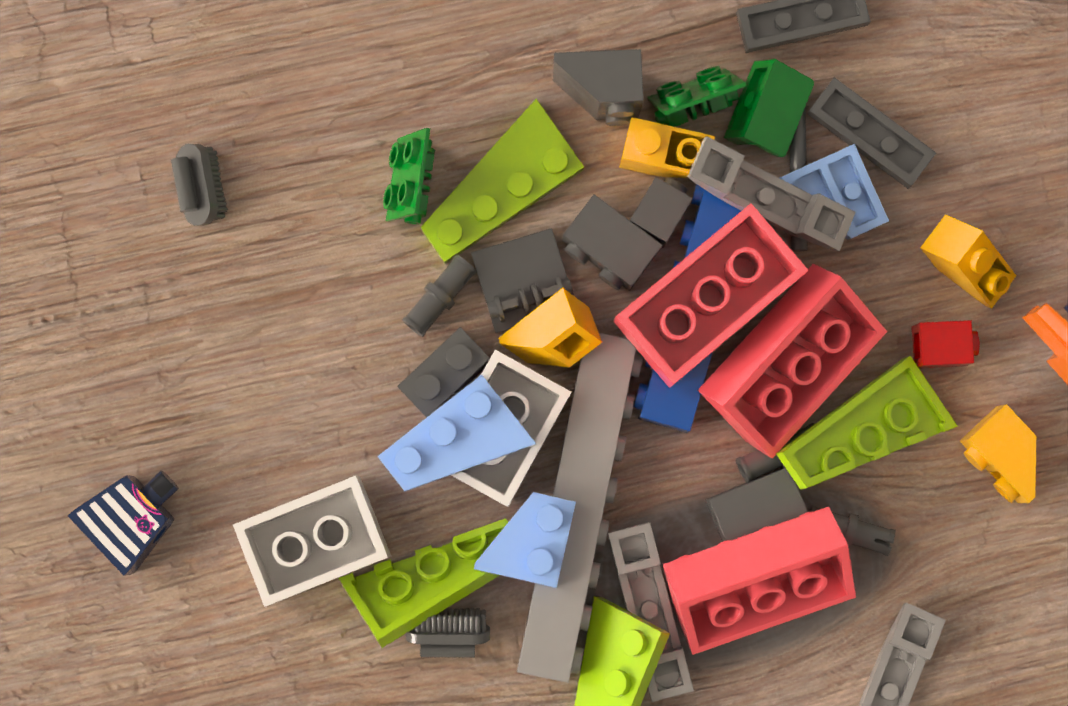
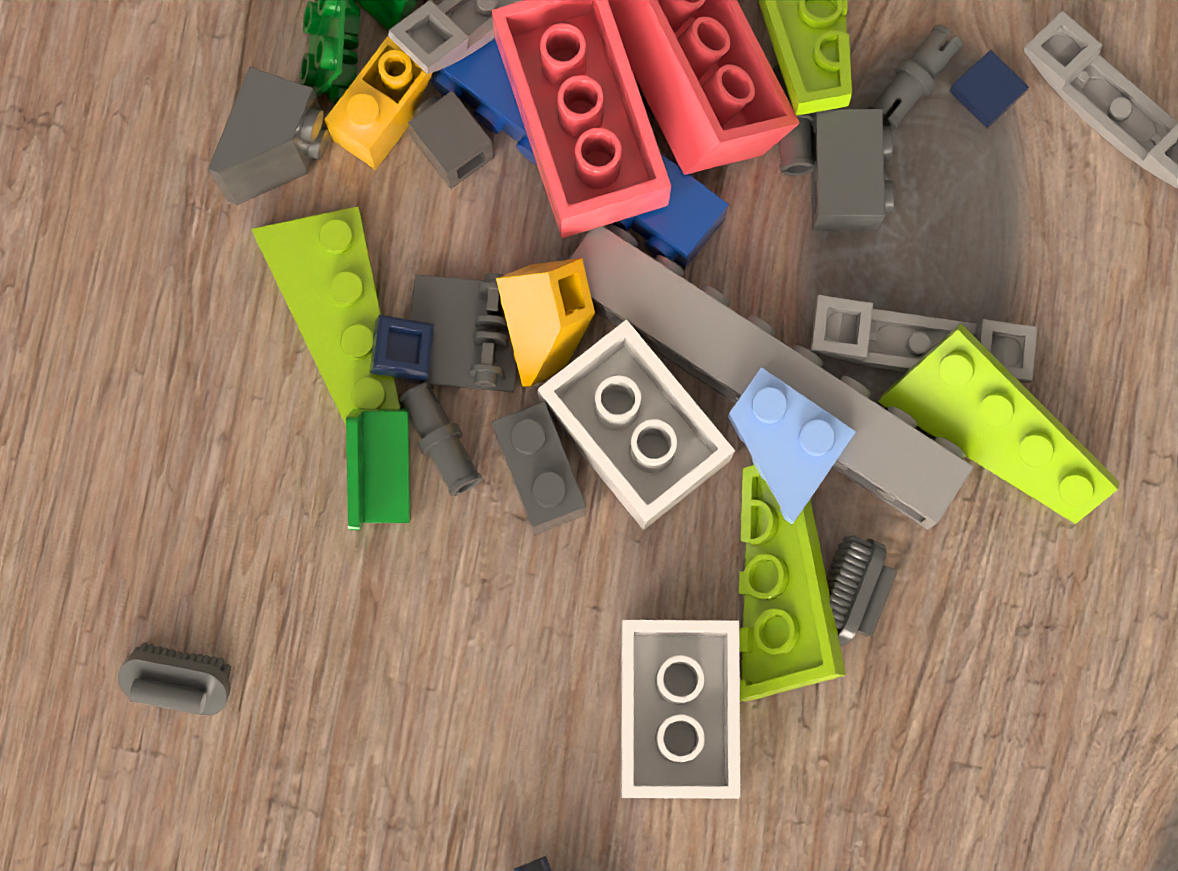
camera: 65 degrees left, 5 degrees down
light blue wing [377,375,536,491] -> none
green hinge [383,128,435,225] -> none
dark grey brick [562,194,663,291] -> none
coral brick [663,506,856,655] -> none
none -> green panel [346,409,411,531]
none -> dark blue tile [370,315,434,382]
none -> dark blue tile [949,50,1029,128]

